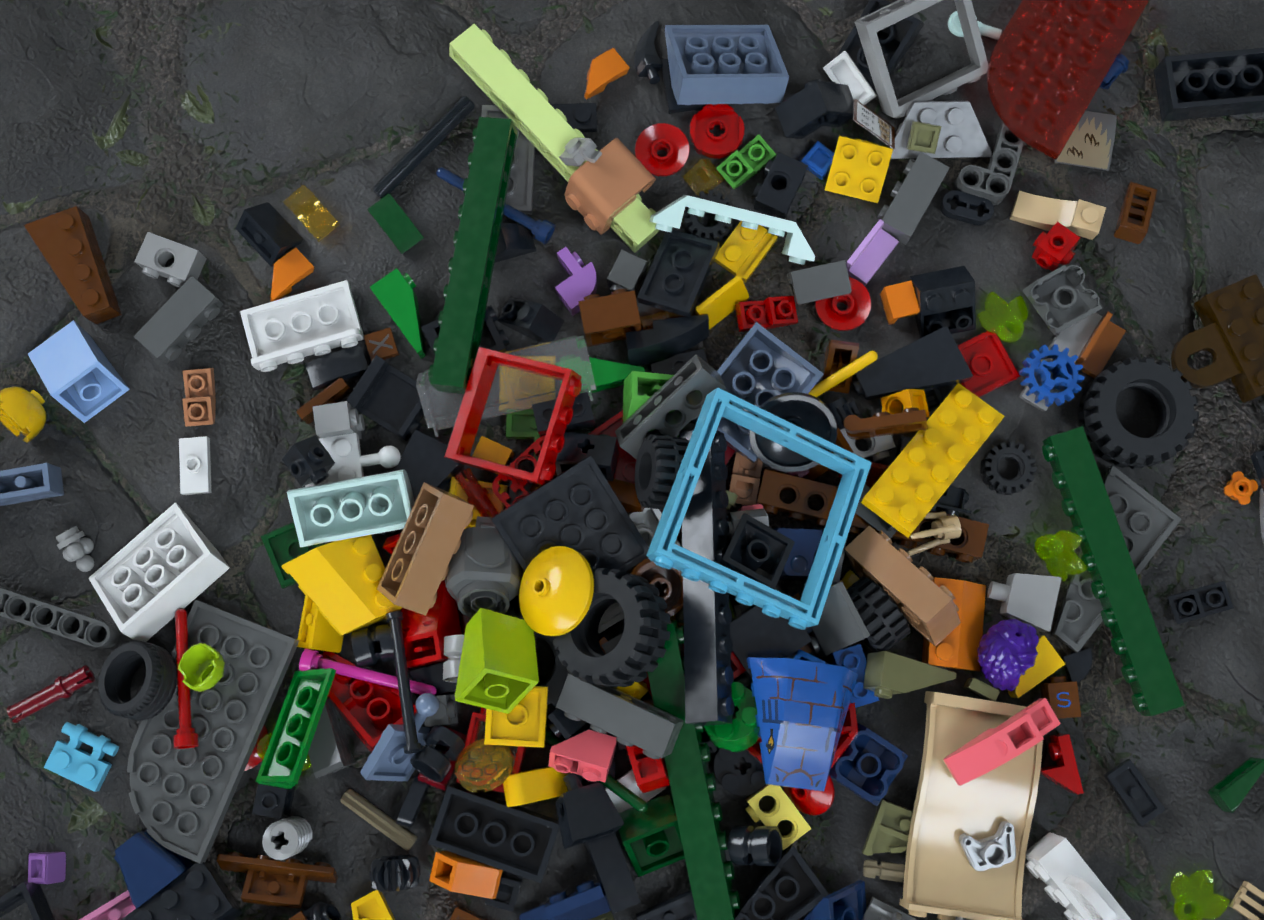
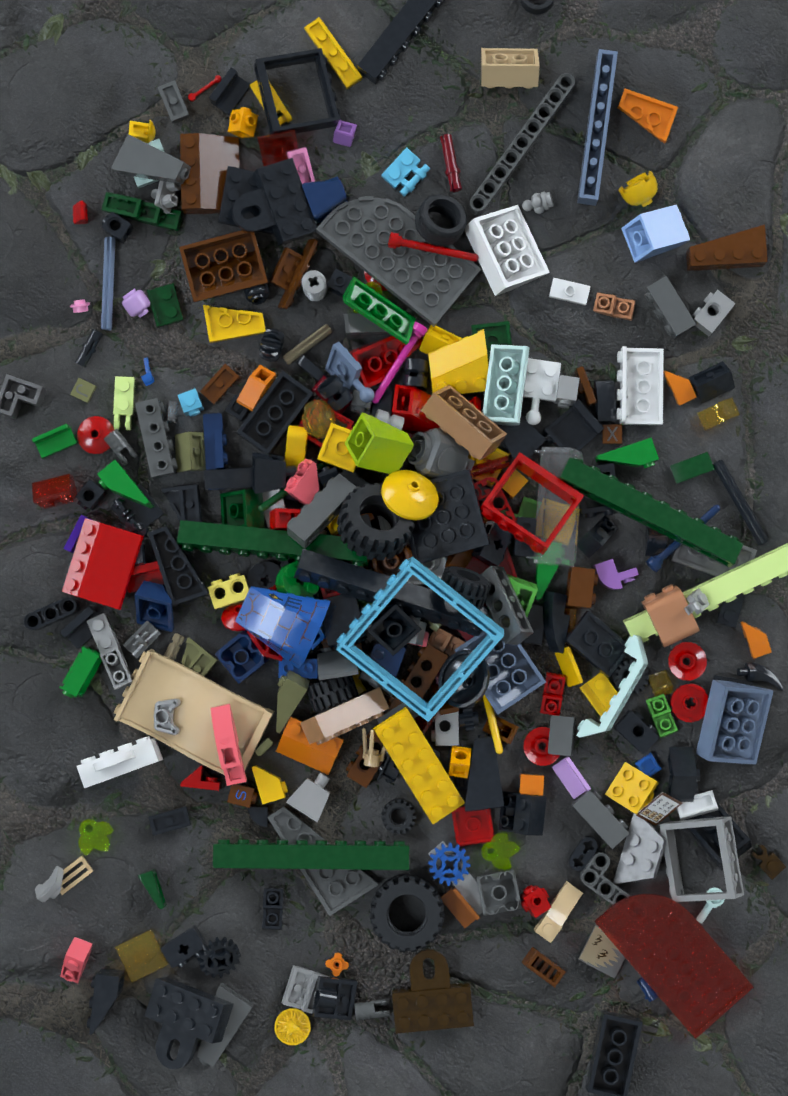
camera: 105 degrees right, 5 degrees up
lime hair [178,643,225,692] -> none
black brick [282,435,335,487] -> none
black bar [385,611,422,754] -> none
dark grey brick [607,250,647,292] -> none
black wheel [728,825,782,866] -> none
reddish brown plate [844,408,928,440] -> none
olive tile [907,121,942,154] -> none
dark purple hair [978,619,1039,691] -> none
clear neon green plate [1035,530,1087,581] -> none

